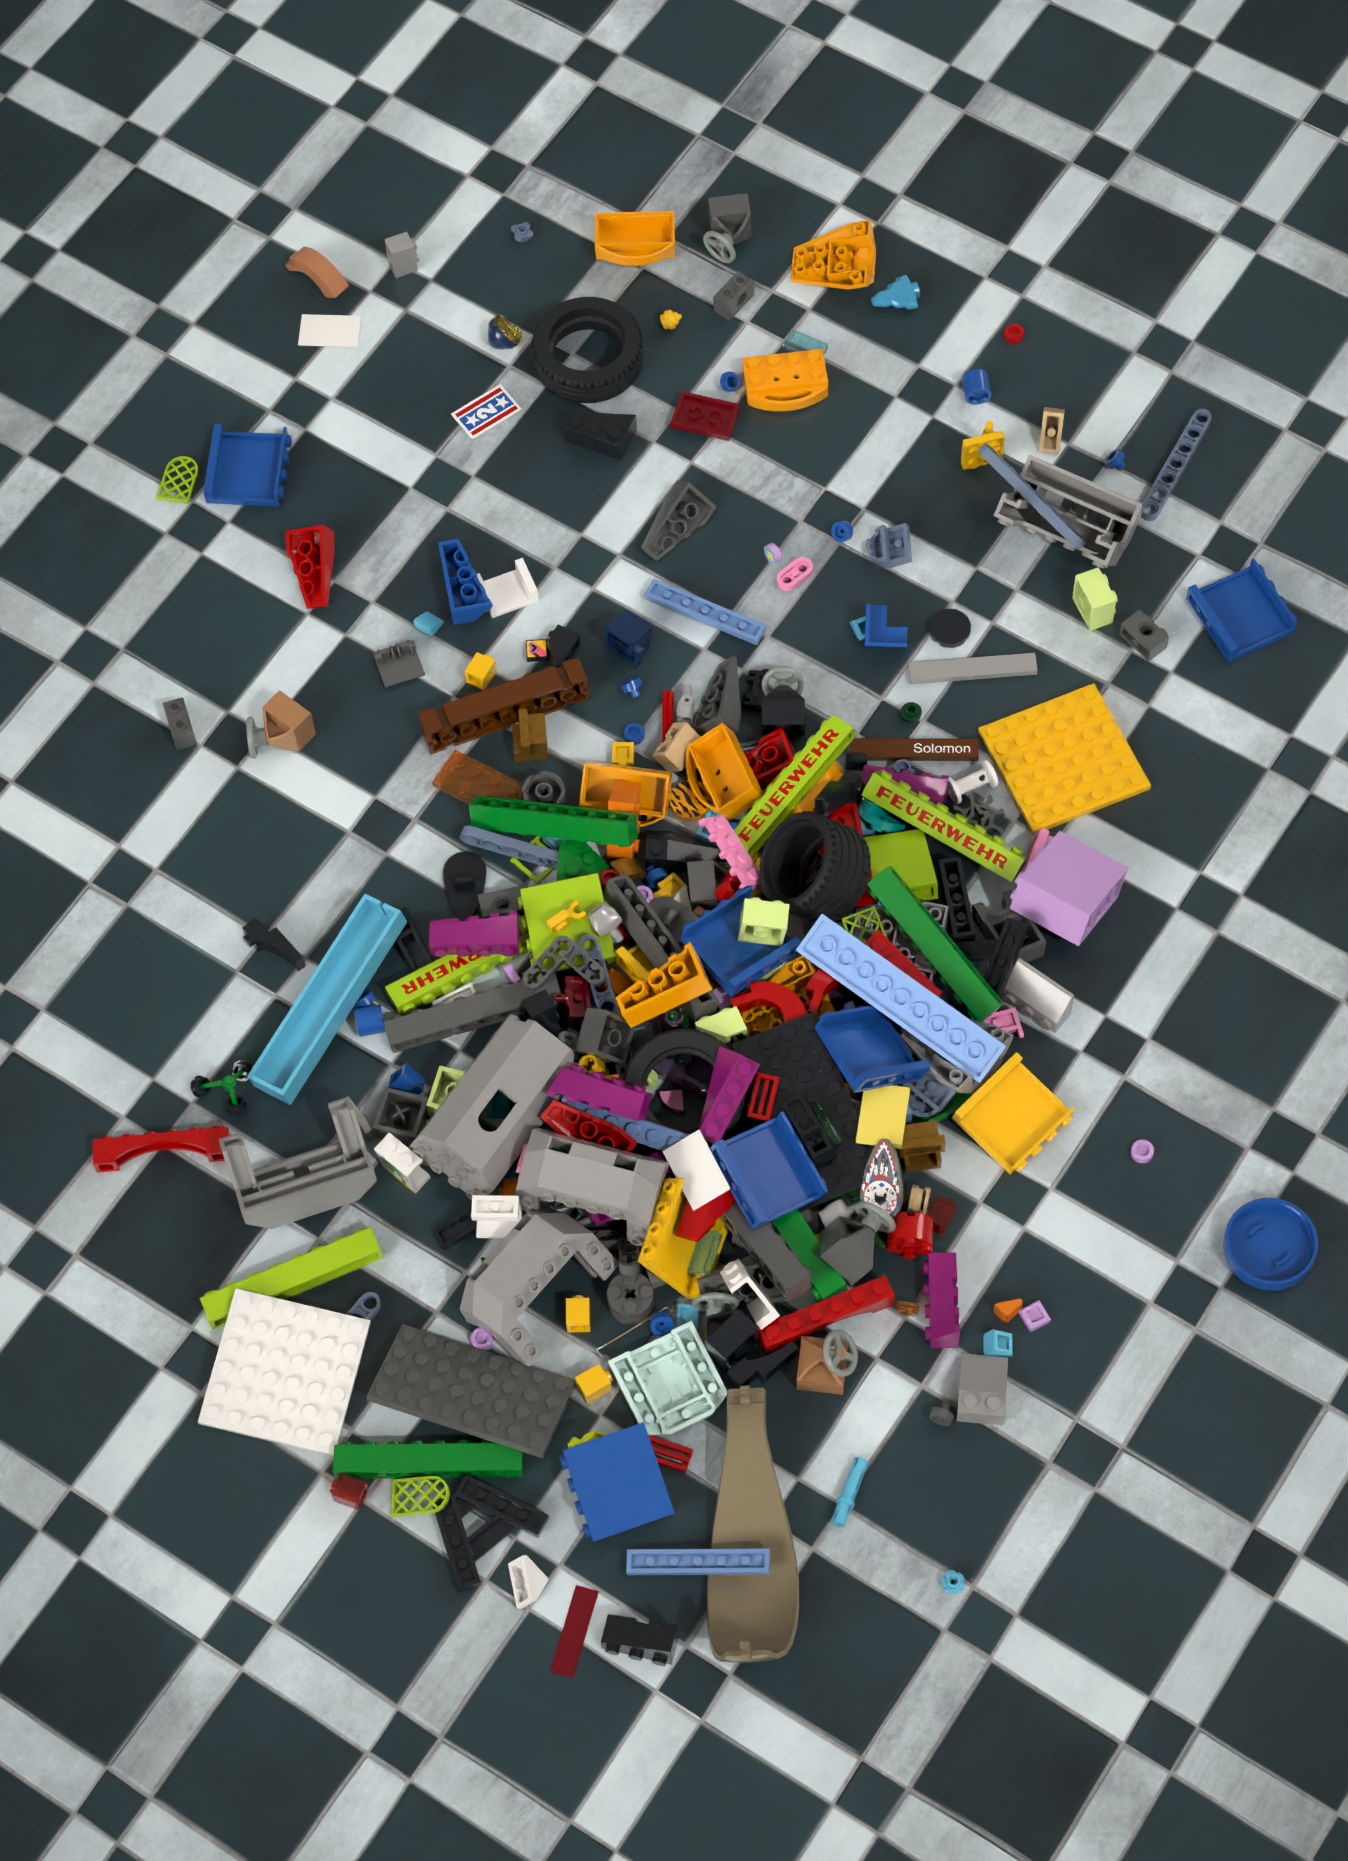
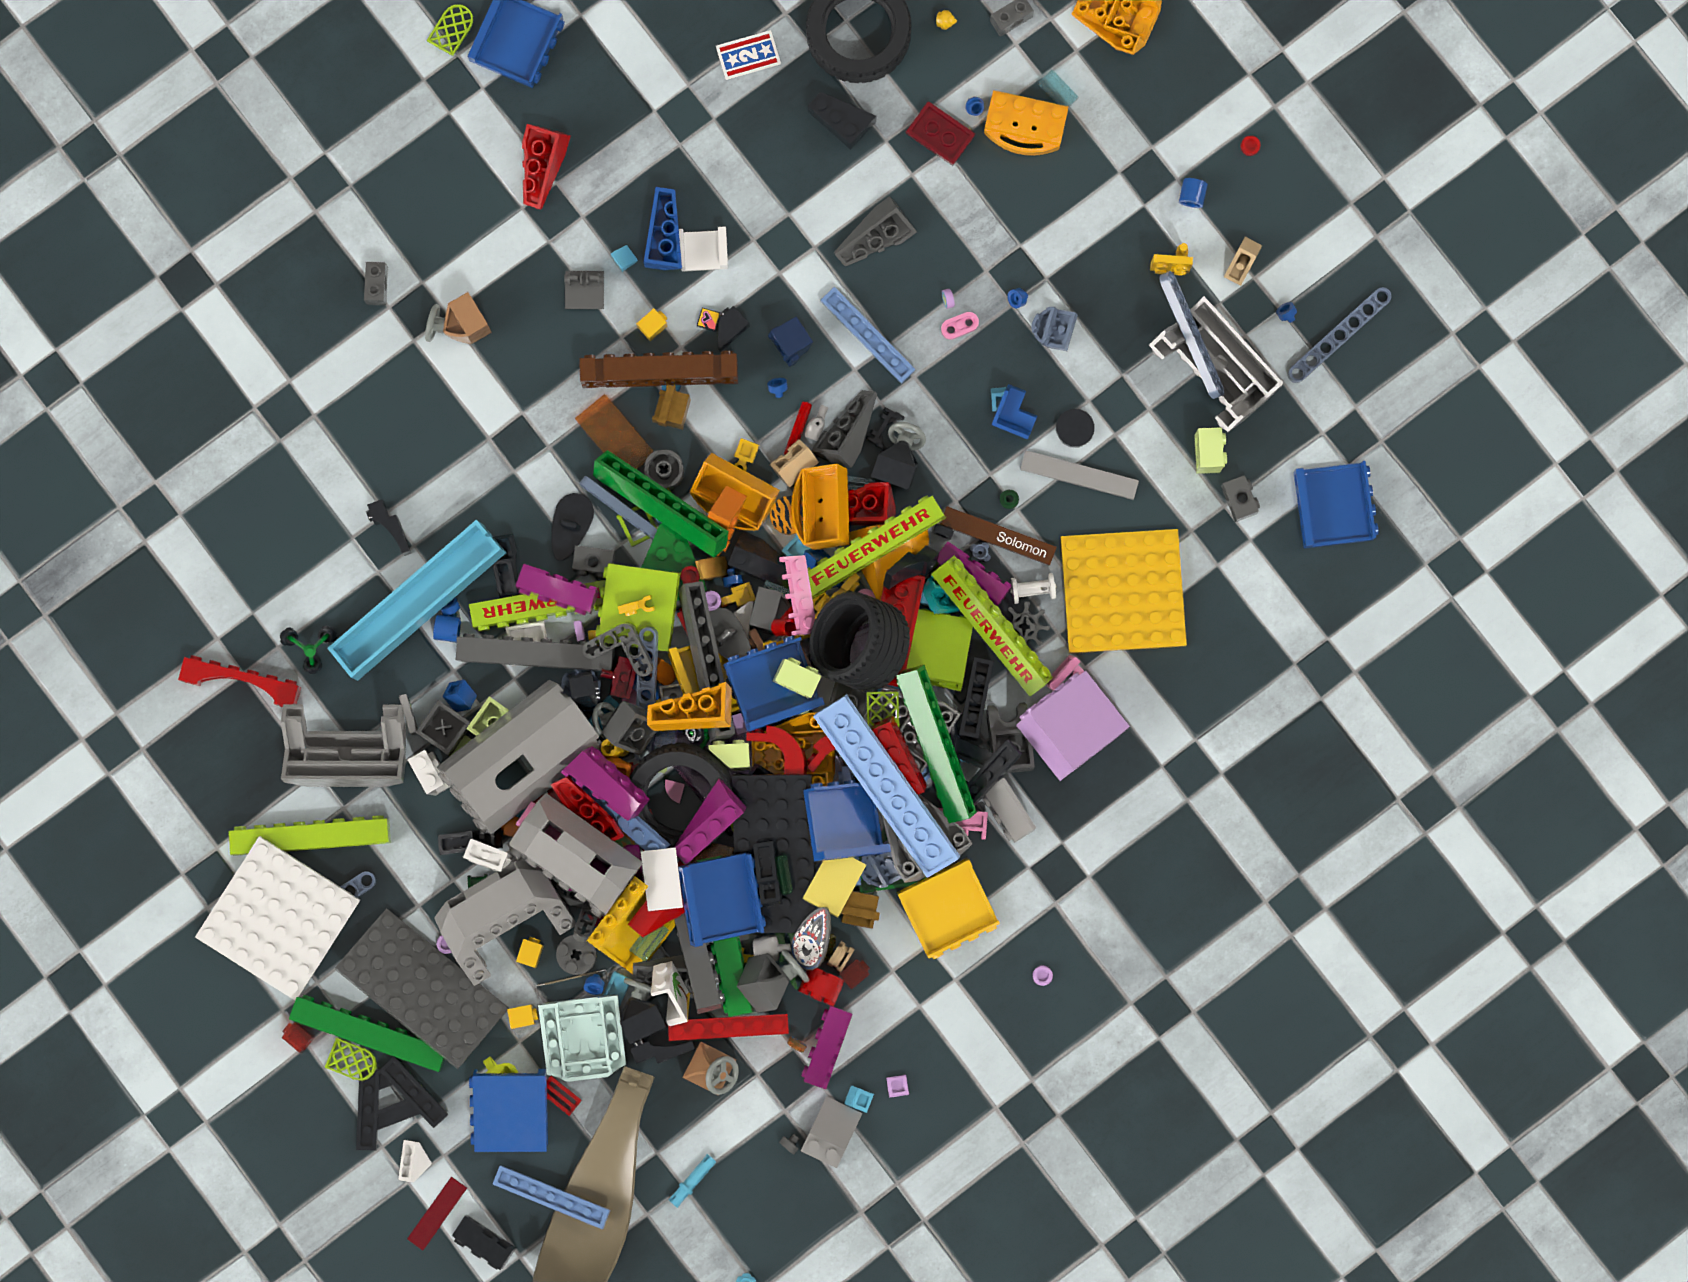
camera: 15 degrees right, 20 degrees up
light grey piece [588,901,624,943] -> none
blue tile [623,723,645,745] -> none
red tile [747,1072,780,1122] -> none
dark azure rock [871,275,920,310] -> none
orange slope [993,1299,1023,1324] -> none
blue brick [1223,1198,1318,1291] -> none

